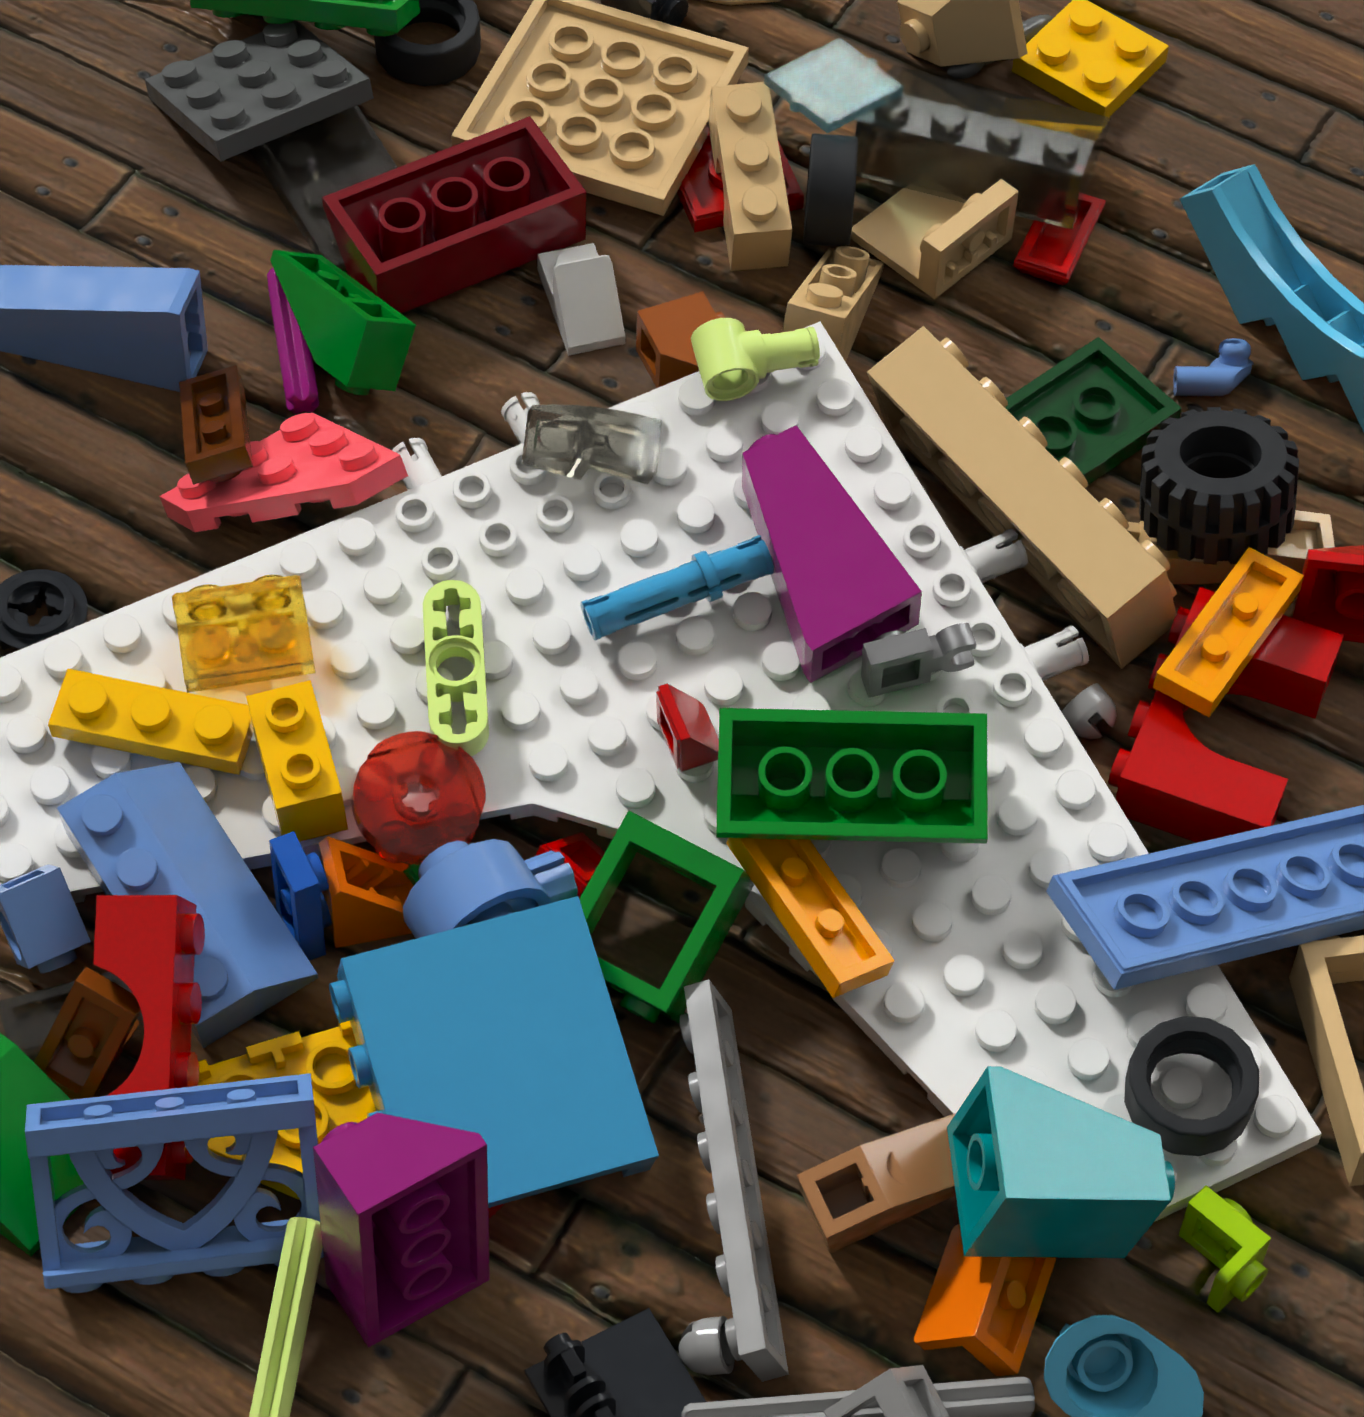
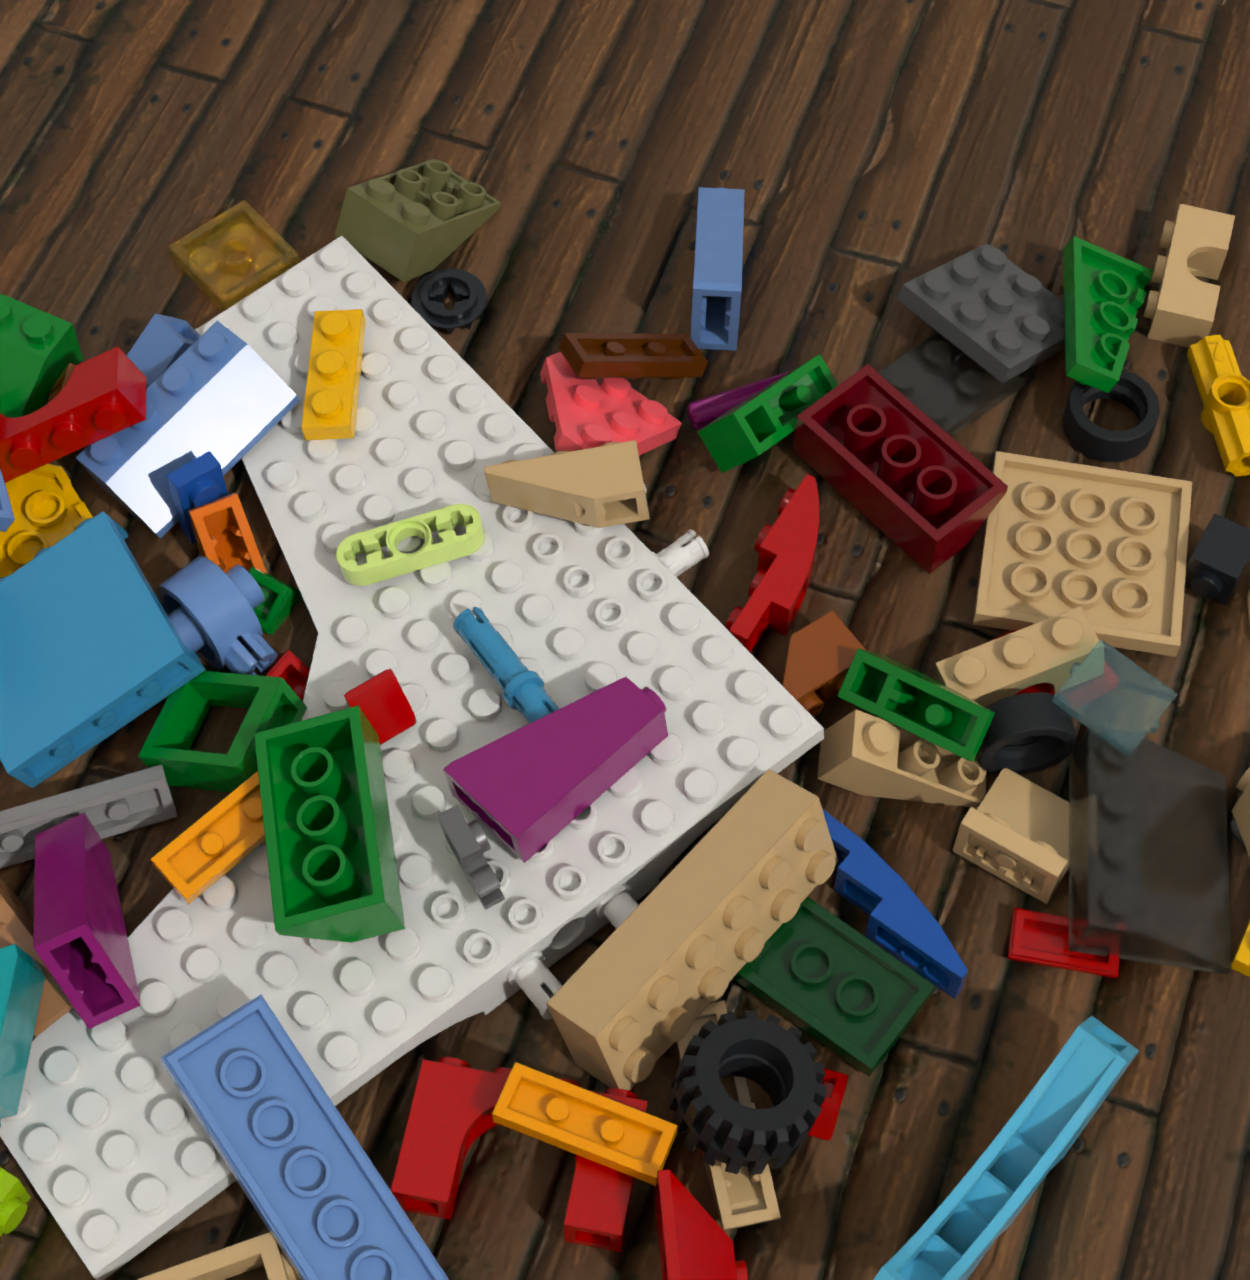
camera: 80 degrees right, 5 degrees up
clear yellow bracket [172,575,316,693] -> none
yellow brick [246,680,348,842] -> none
clear red plate [351,731,486,865] -> none
clear smoke slope [521,404,662,485] -> none
white slope [537,243,625,356] -> none
yellowish green pin [691,318,820,401] -> none
light grey hinge [1062,683,1117,739] -> none
black tyre [1124,1016,1259,1156] -> none
medium blue arm [1173,338,1253,396] -> none
none -> magenta slope [33,813,140,1029]
none -> tan slope [484,440,650,528]
none -> red slope [725,474,819,654]
none -> blue slope [822,809,968,1000]
none -> green slope [837,648,995,762]

